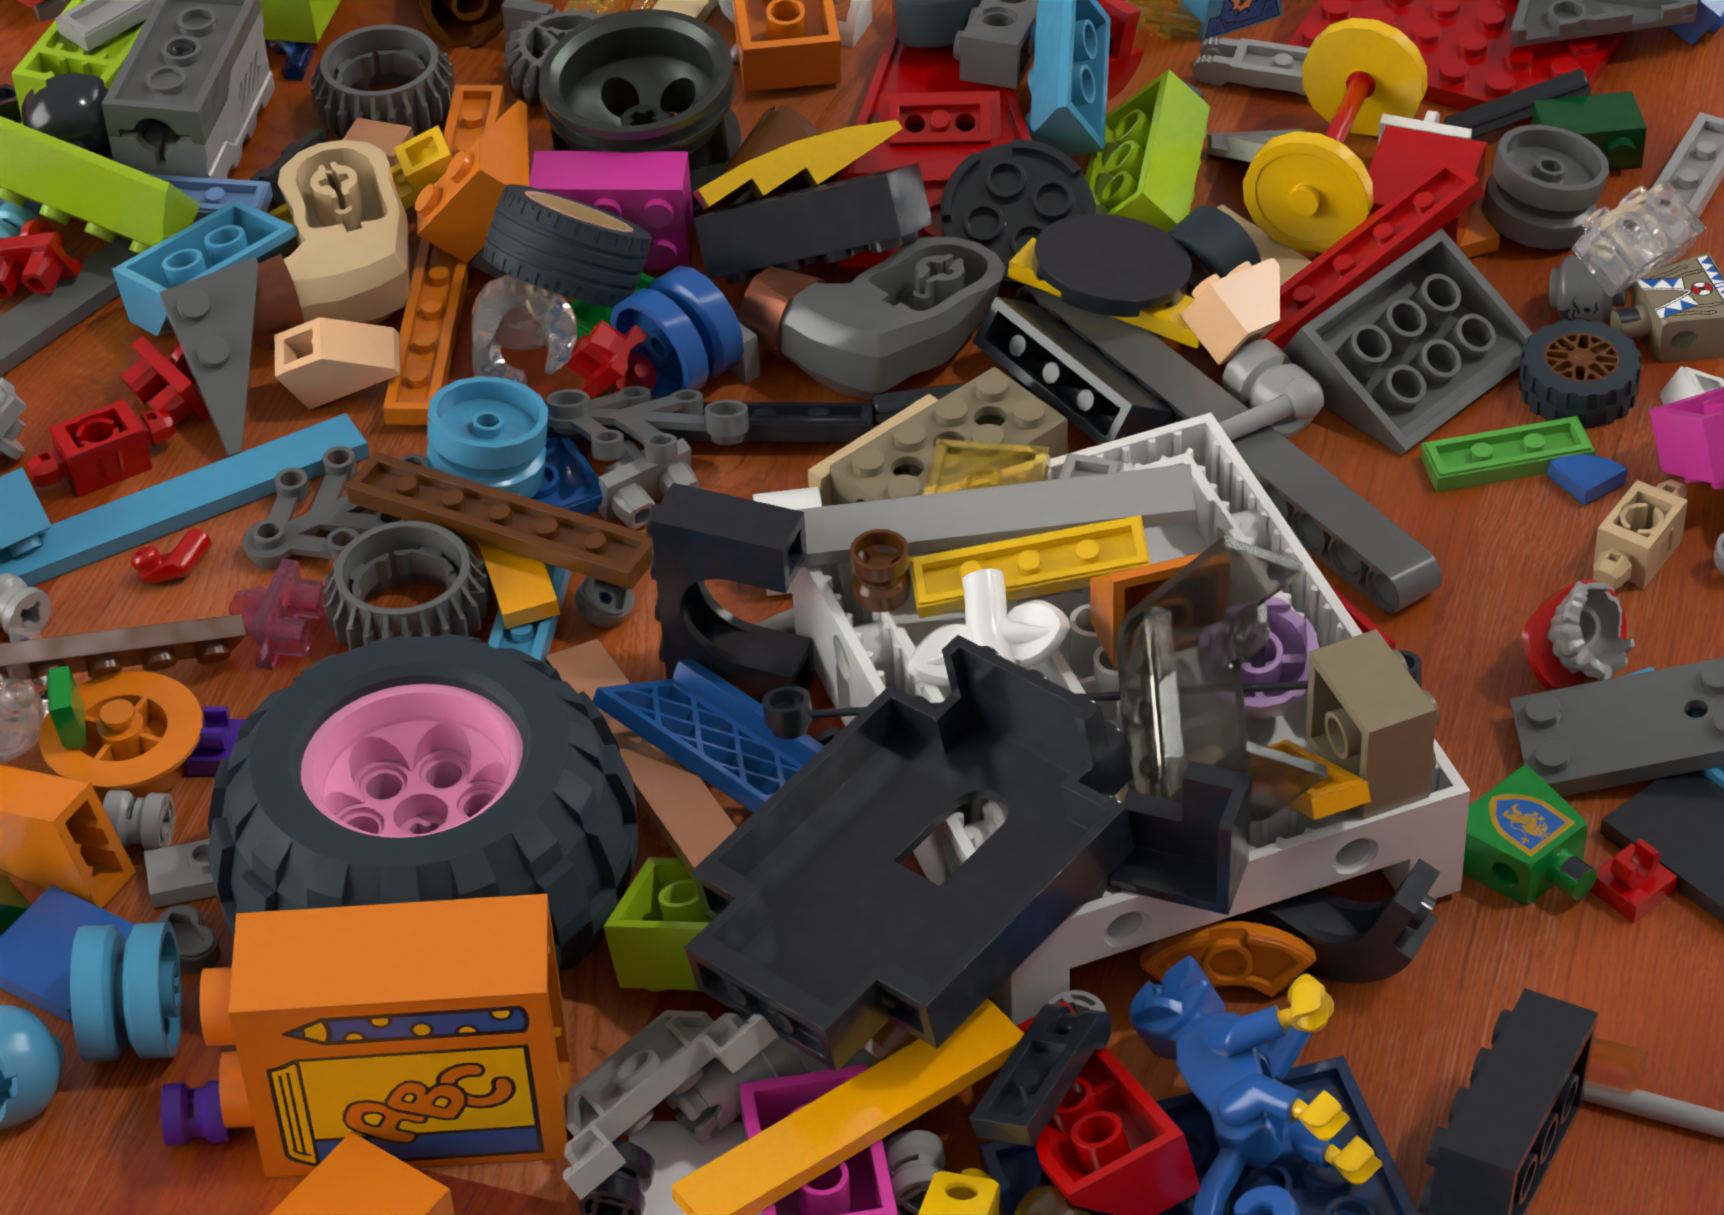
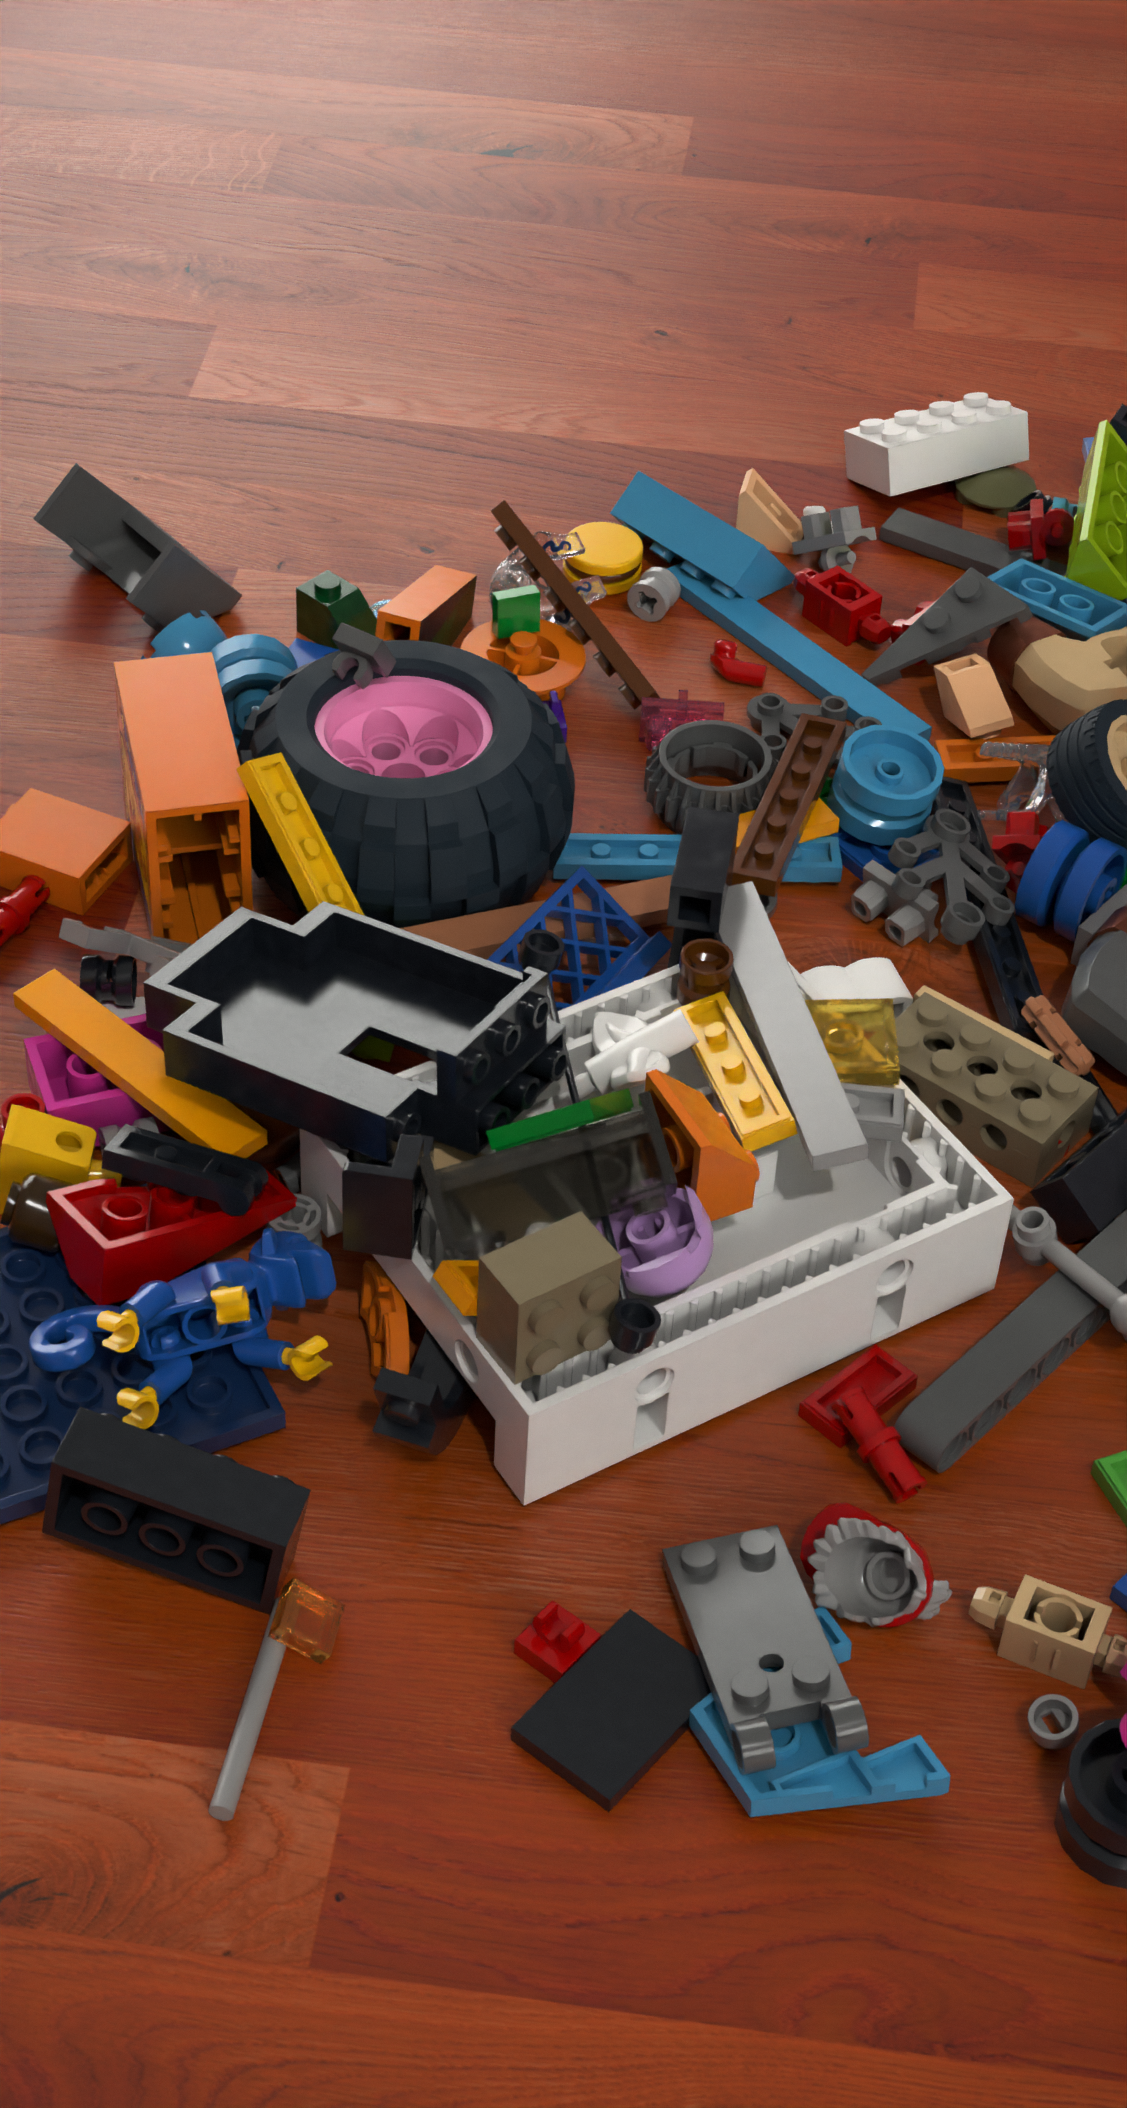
camera: 75 degrees right, 0 degrees up
green torso [1463,764,1597,904] -> none
none -> yellow tile [236,752,364,915]
none -> dark grey tile [332,622,397,689]
none -> green tile [486,1088,634,1152]
none -> red pin [831,1386,927,1503]
none -> nougat axle [1021,995,1095,1076]

